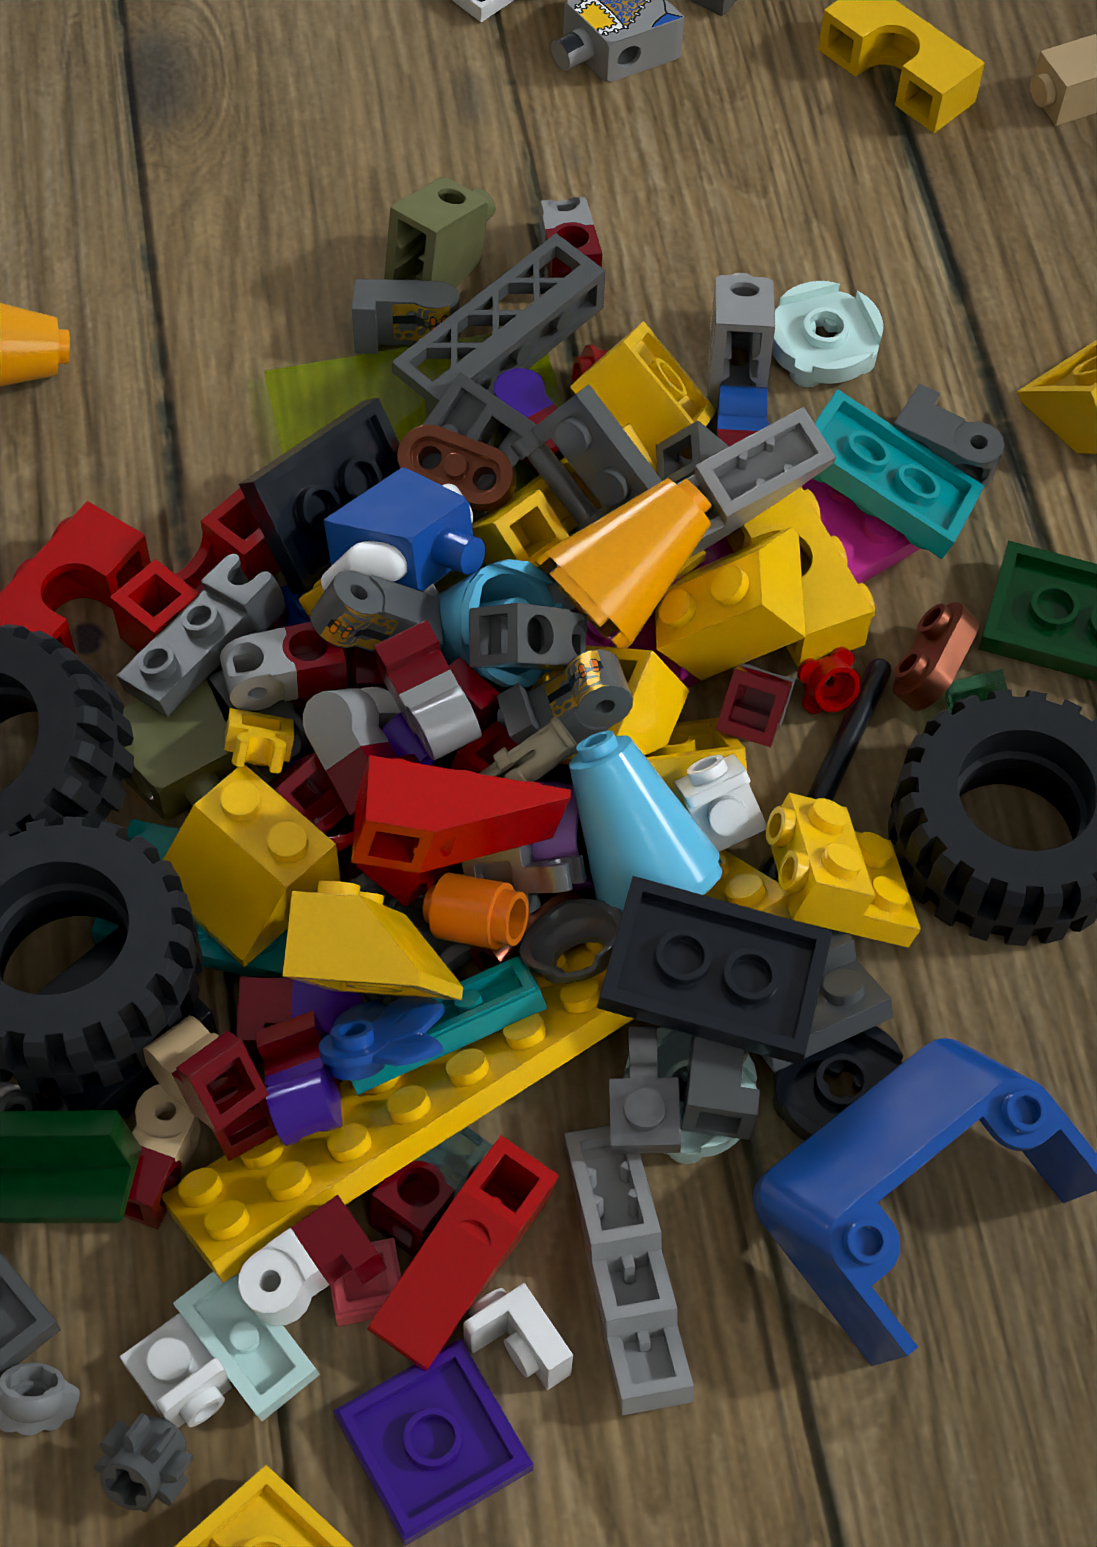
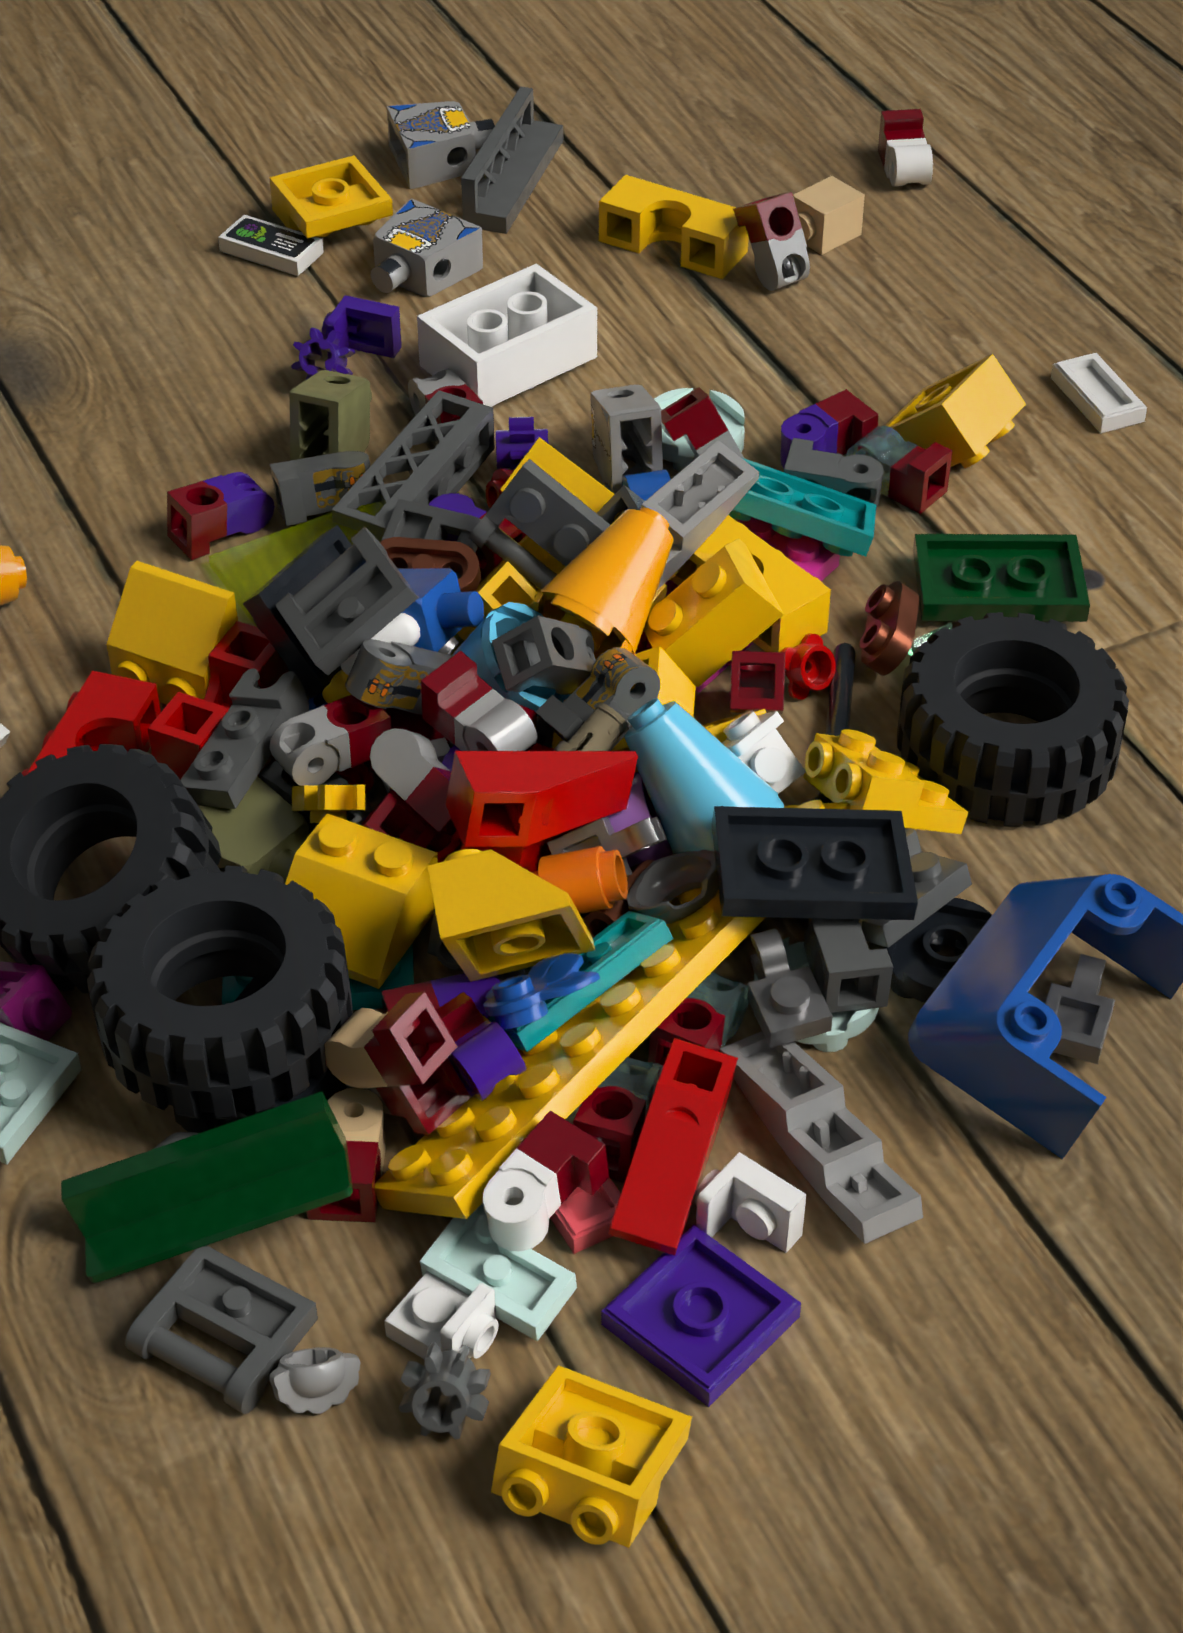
camera: 15 degrees left, 15 degrees down
none -> yellow slope [106,561,238,705]
none -> leg [167,472,275,560]
none -> dark grey plate [275,527,419,675]
none -> dark purple gear [291,328,355,380]
none -> dark purple bracket [322,295,402,359]
none -> white brick [417,264,597,407]
none -> dark purple gear [495,417,548,470]
none -> leg [647,971,749,1077]
none -> dark red leg [661,387,744,460]
none -> leg [733,192,810,291]
none -> leg [780,389,879,468]
none -> dark red leg [846,425,952,514]
none -> flat silver plate [1045,954,1115,1064]

